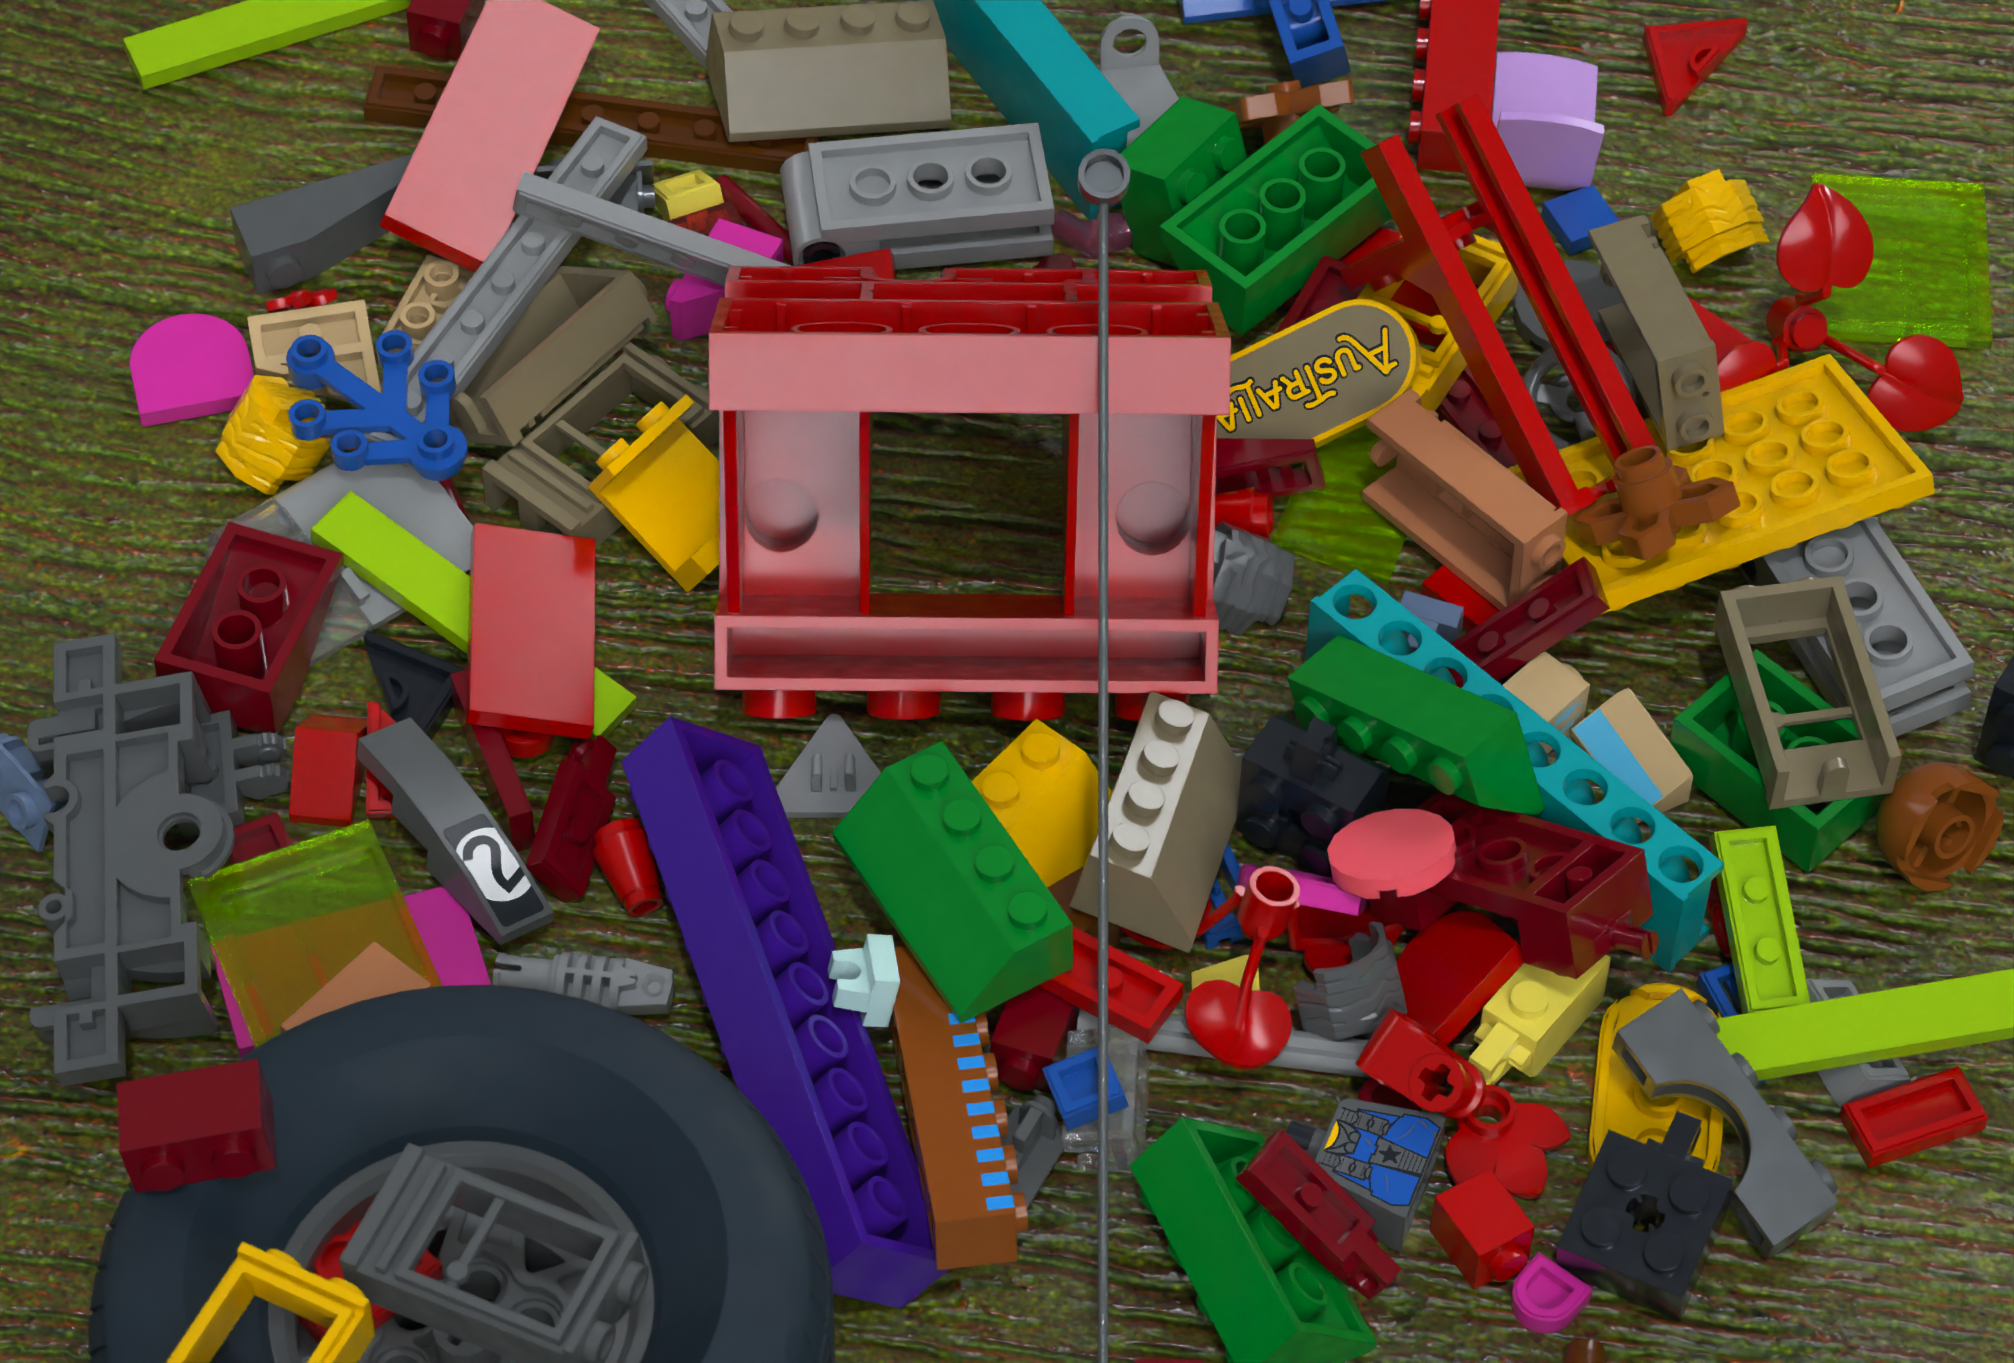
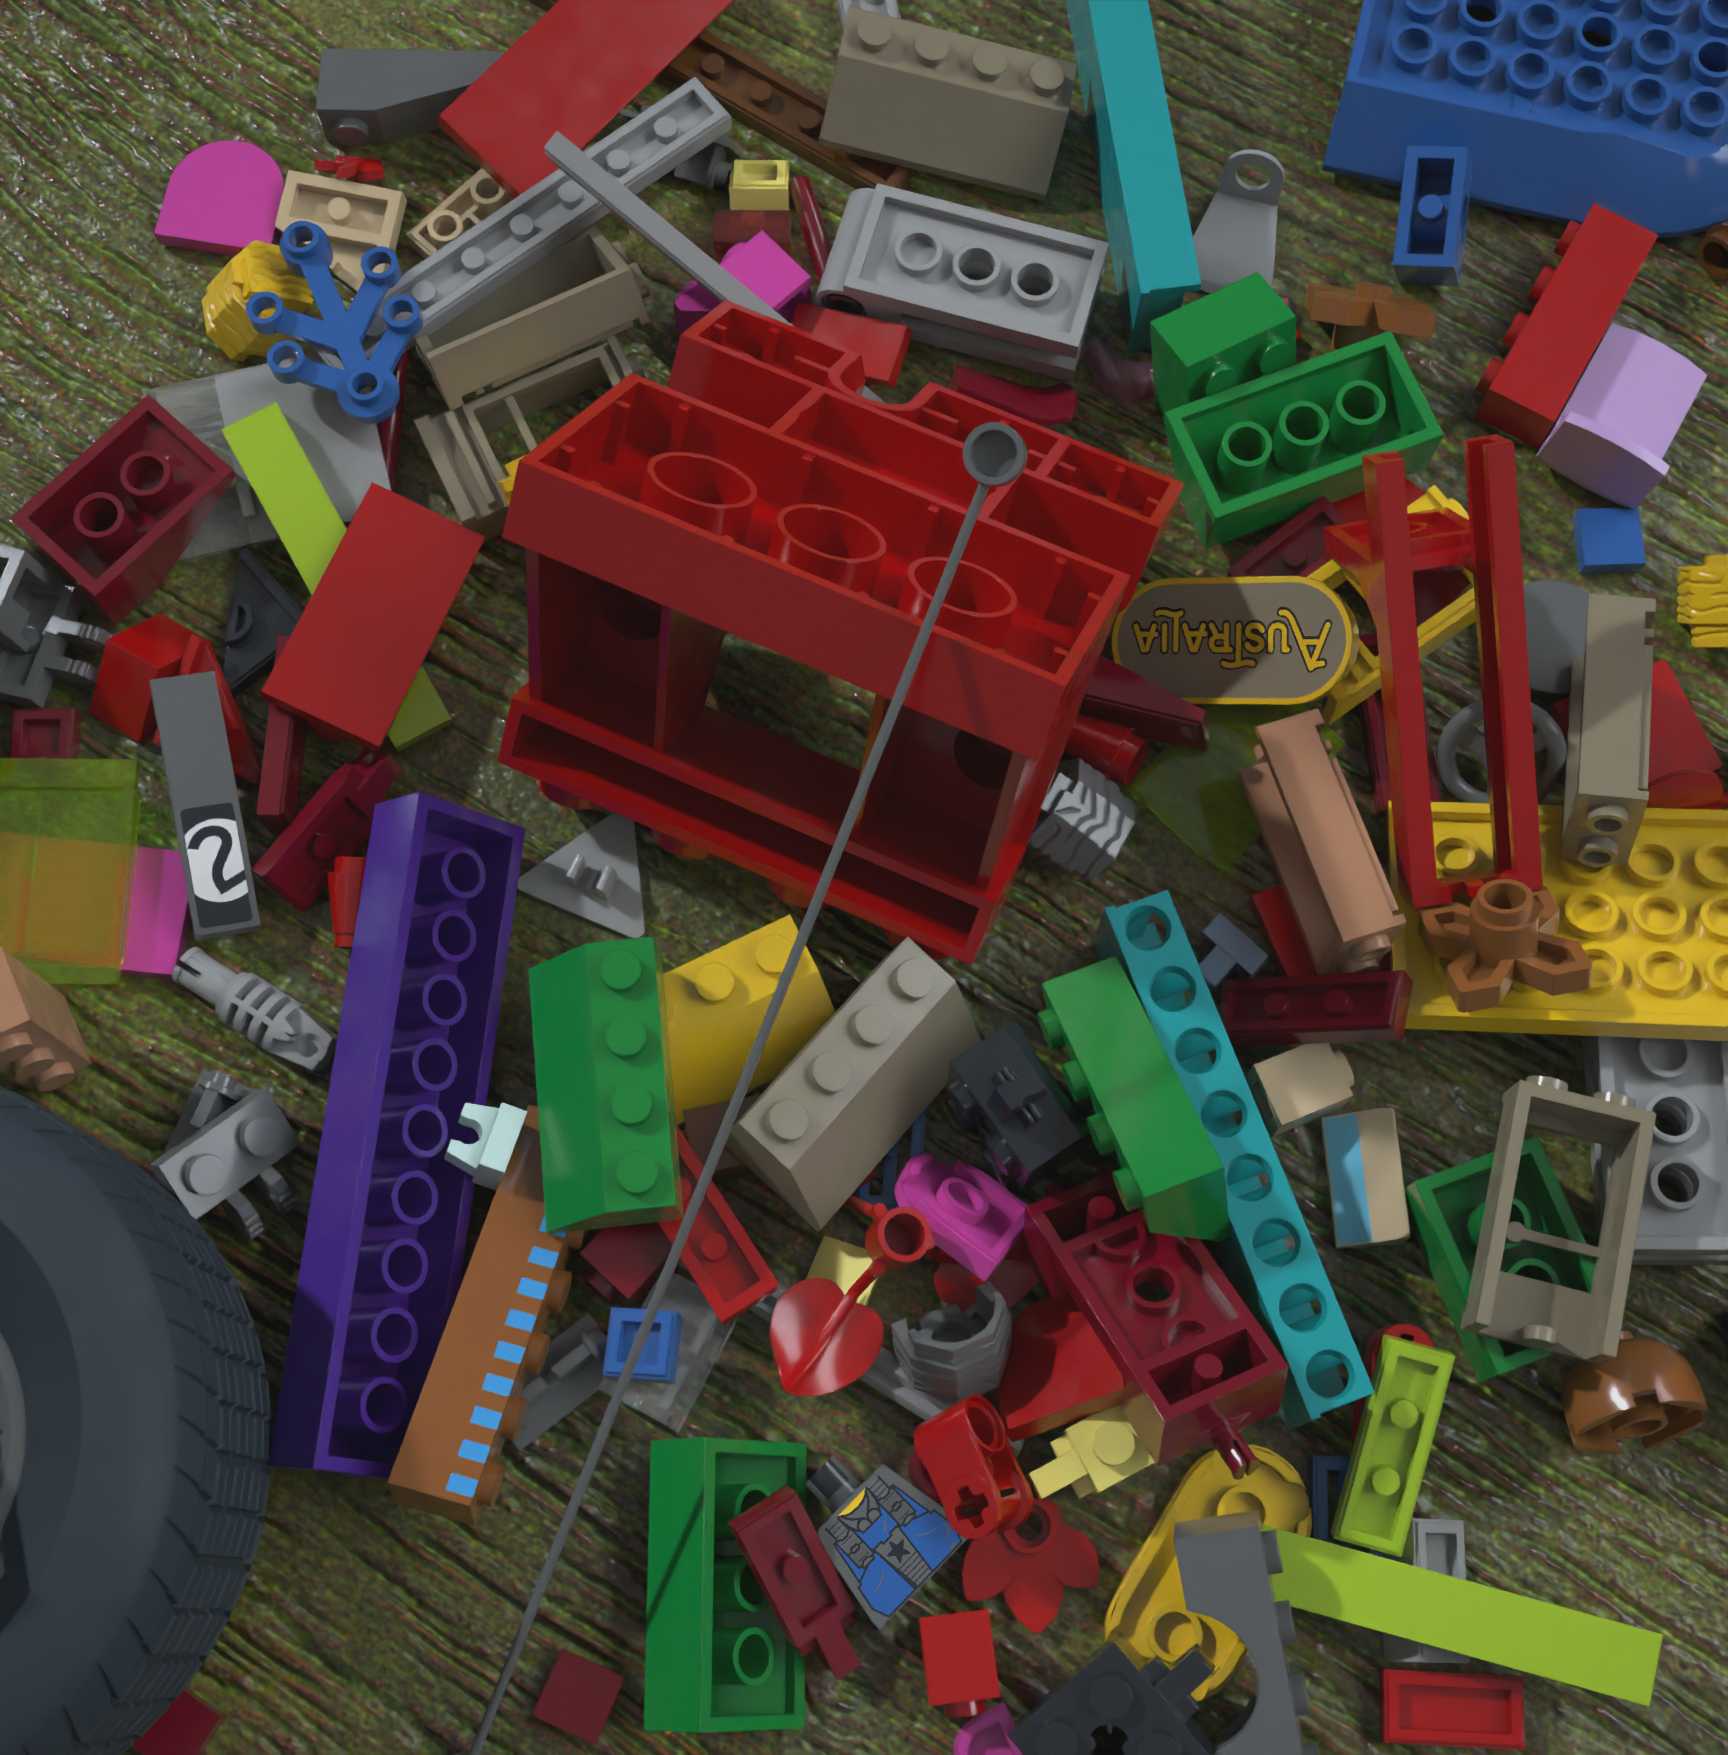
camera: 25 degrees right, 20 degrees up
coral tile [1327,809,1457,899] -> none

